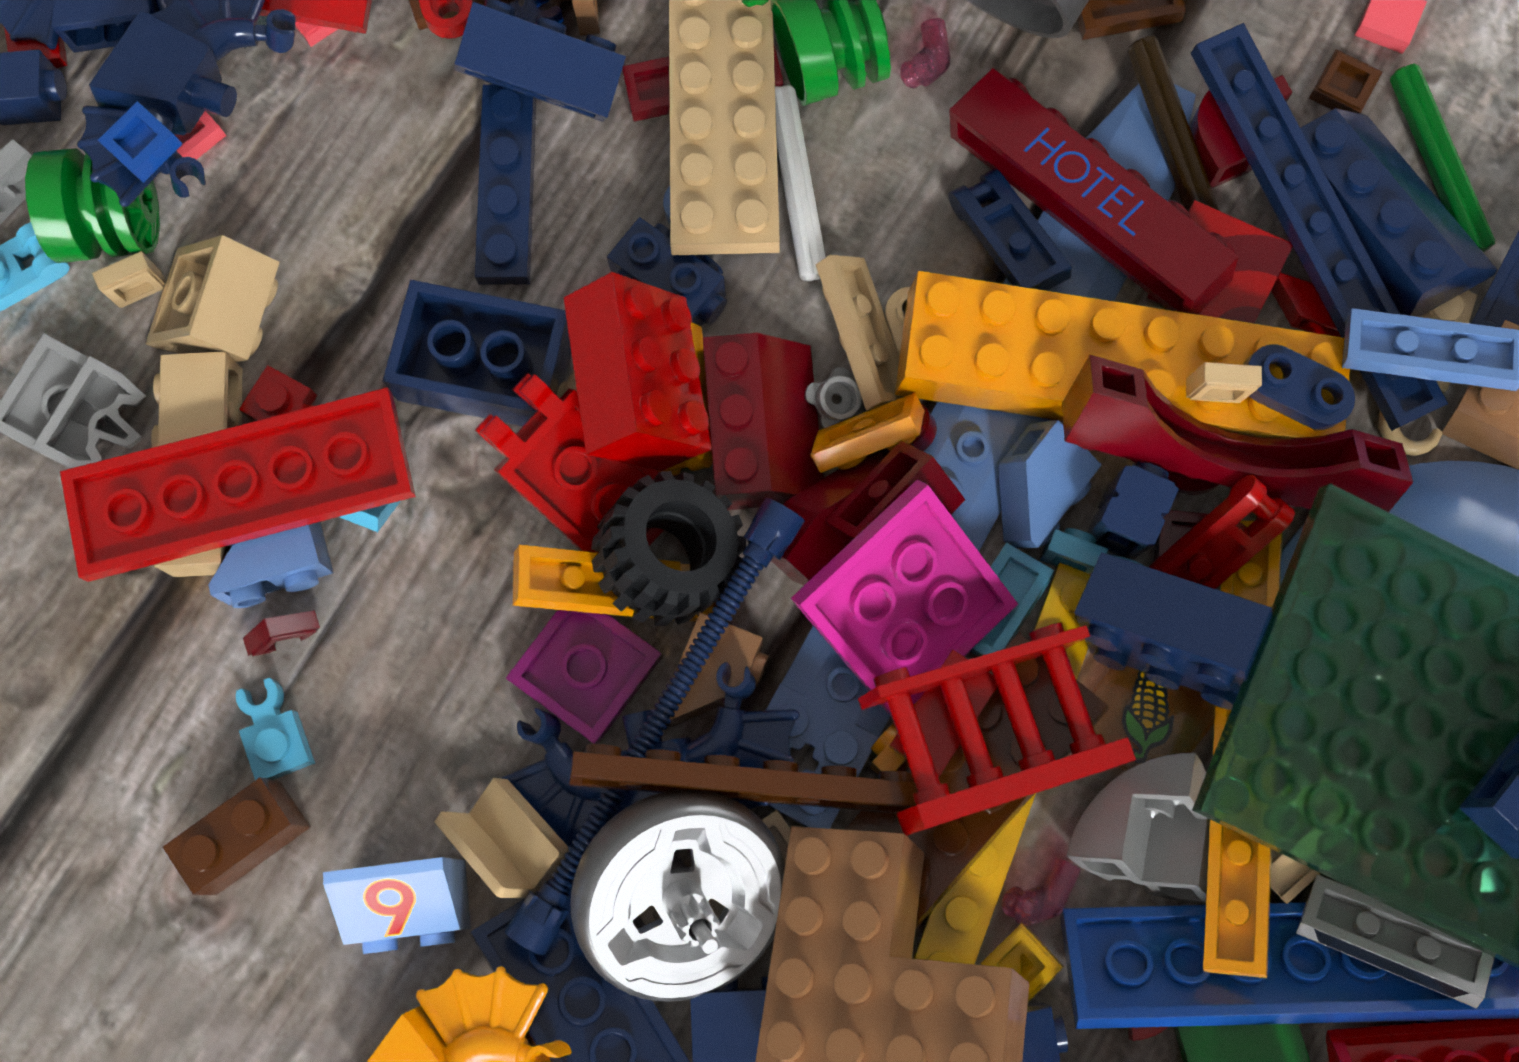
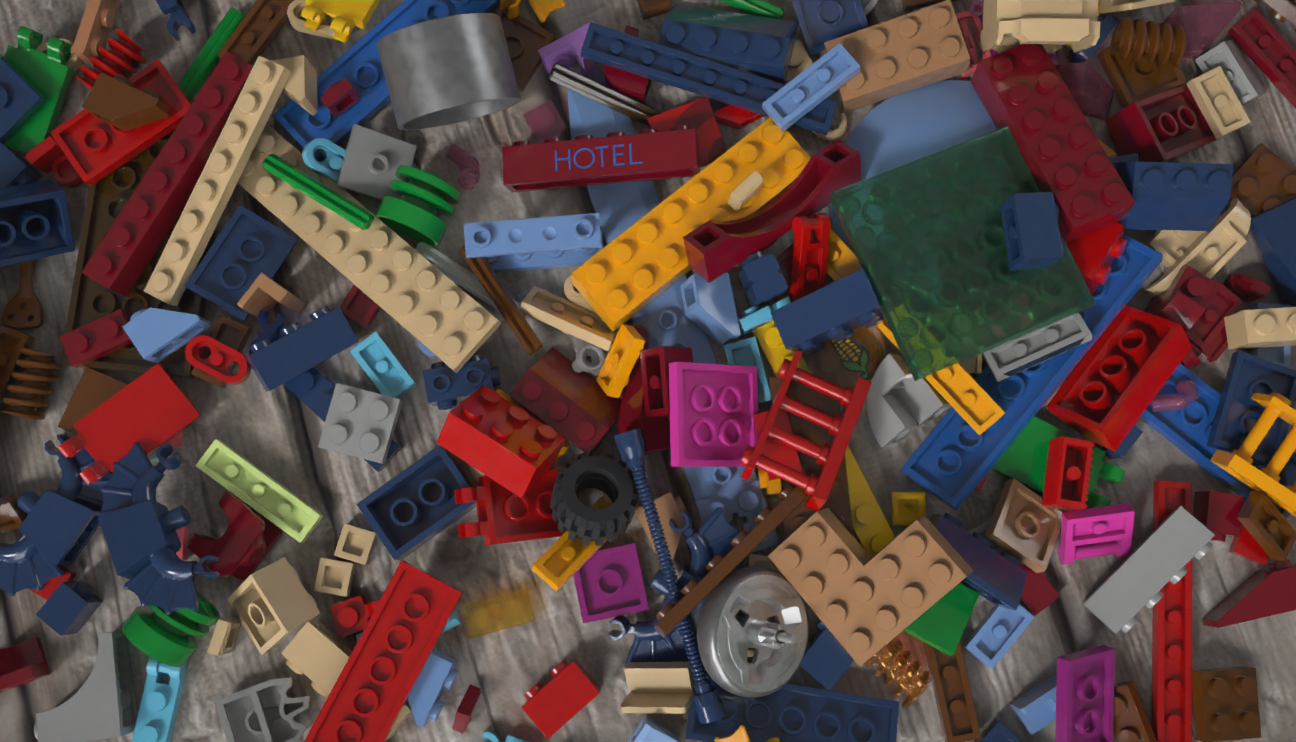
camera: 50 degrees left, 5 degrees up
blue plate [98,101,183,183] -> none
dark blue plate [948,168,1072,291] -> none
clear pink arm [1002,857,1081,926] -> none
dark blue plate [1243,344,1355,430] -> none
none -> dark red piece [187,491,282,580]
none -> yellowish green plate [195,439,324,543]
none -> tan tile [314,558,356,597]
none -> light grey plate [318,383,403,464]
none -> tan tile [334,523,378,565]
none -> medium azure plate [350,332,417,398]
none -> reddish brown axle [460,245,543,355]
none -> clear yellow plate [461,588,535,639]
none -> medium blue fence [464,213,604,273]
none -> red brick [521,658,601,739]
none -> clear pink plate [523,100,567,143]
none -> medium lavender slope [538,20,596,77]

